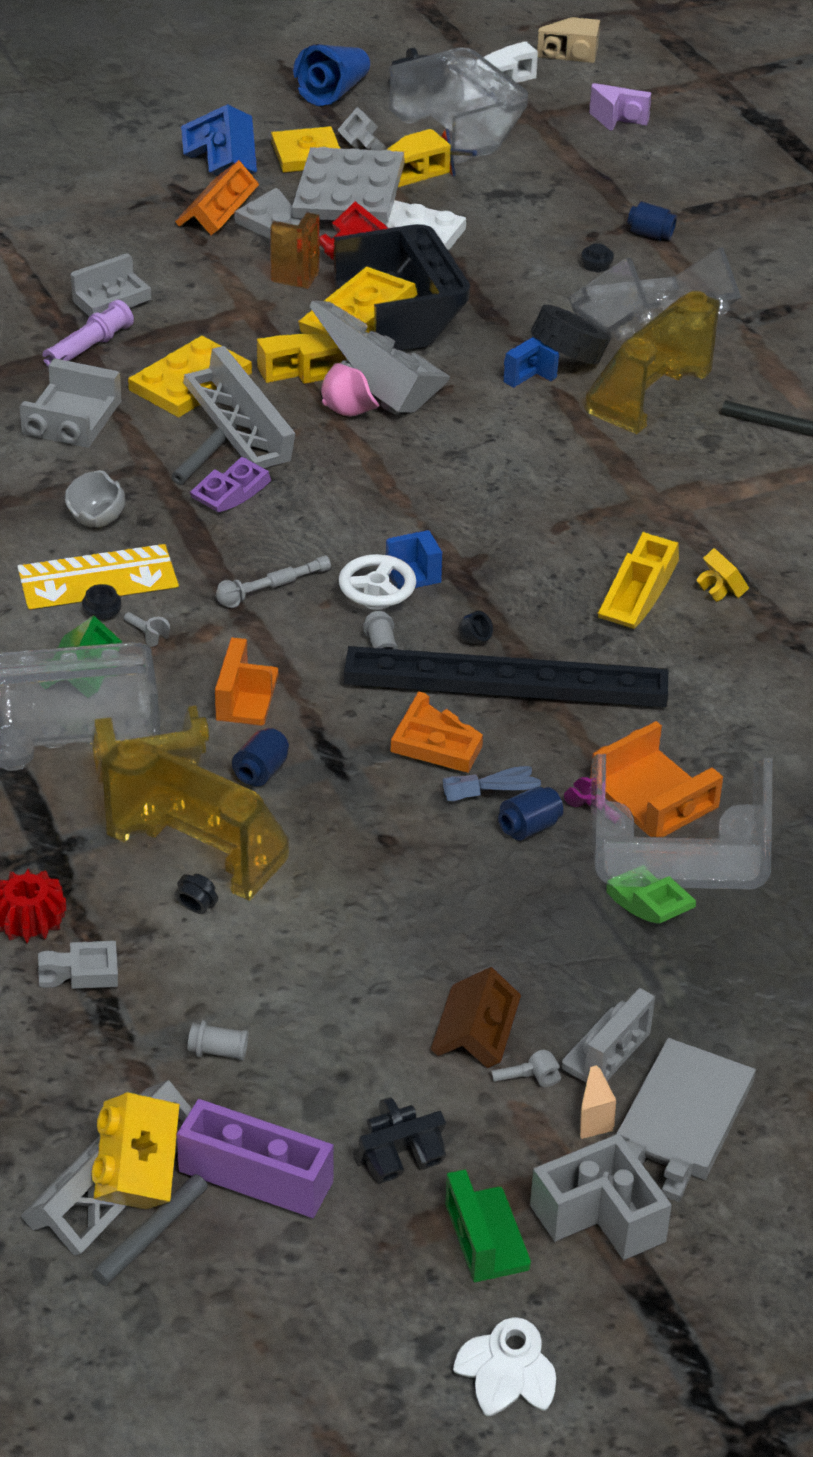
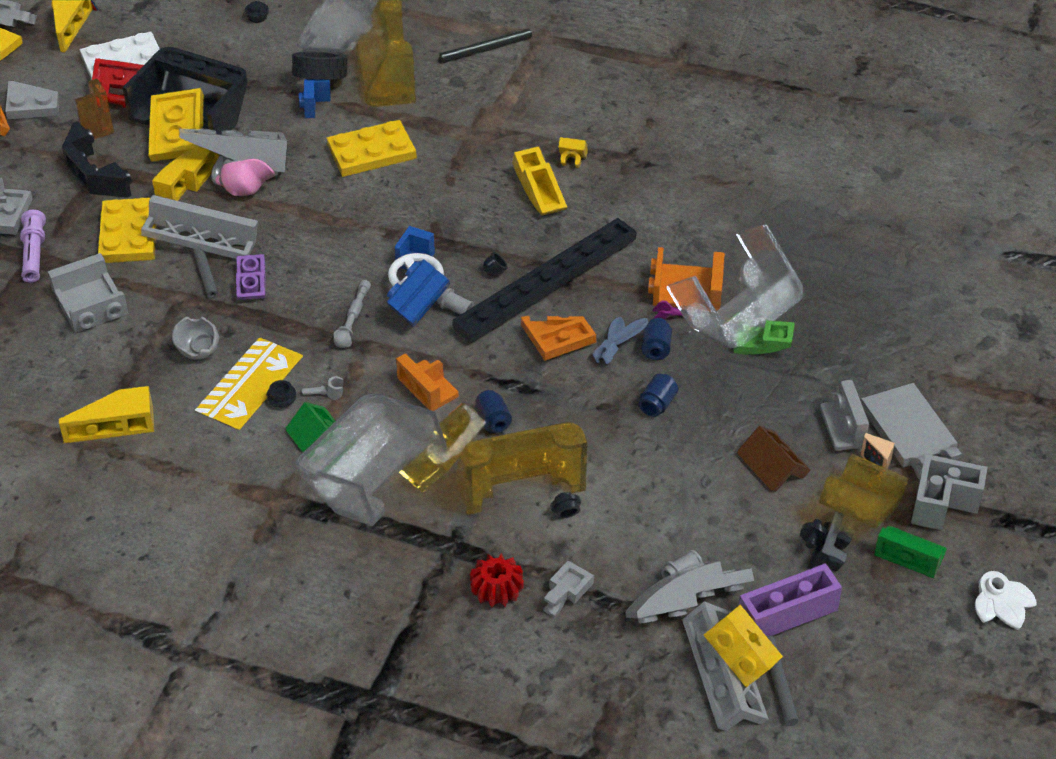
camera: 45 degrees left, 5 degrees up
light grey plate [292,147,405,223] -> none
light grey hand [492,1050,561,1087] -> none
none -> black slope [62,121,132,198]
none -> yellow plate [326,120,417,177]
none -> blue brick [387,259,450,327]
none -> light grey slope [625,561,754,623]
none -> dark blue brick [639,374,679,417]
none -> clear yellow panel [819,454,909,528]

